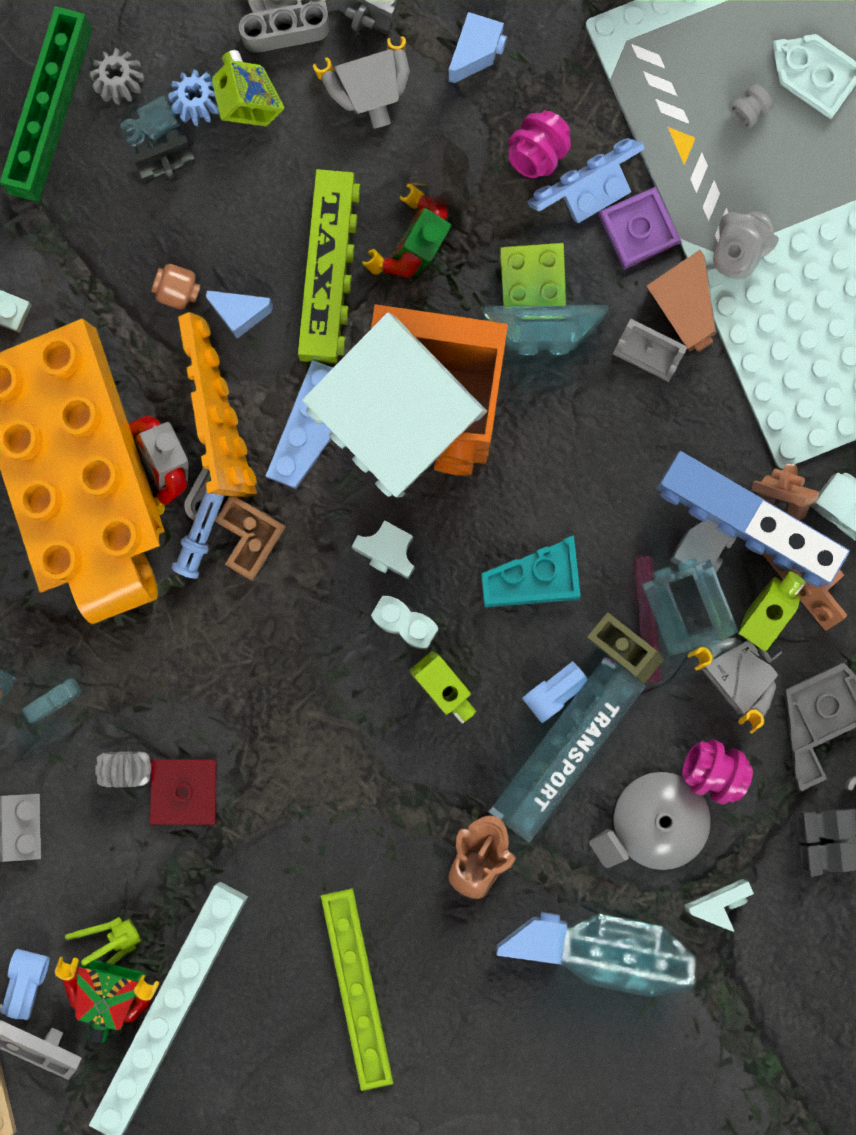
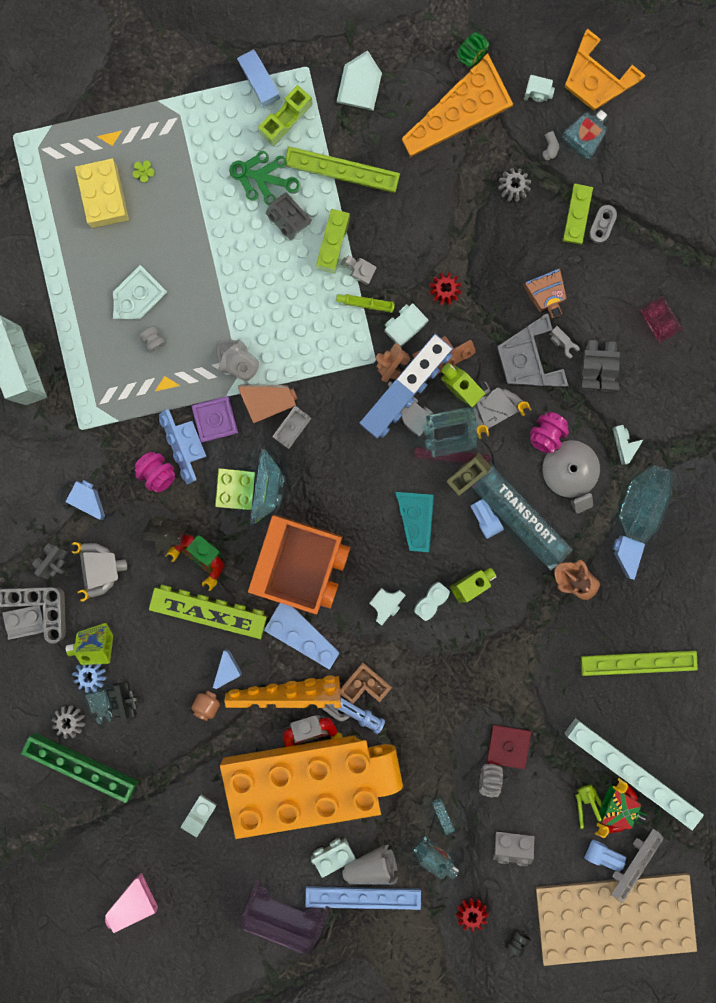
camera: 85 degrees left, 5 degrees up
light aqua panel [302,312,488,498] -> none

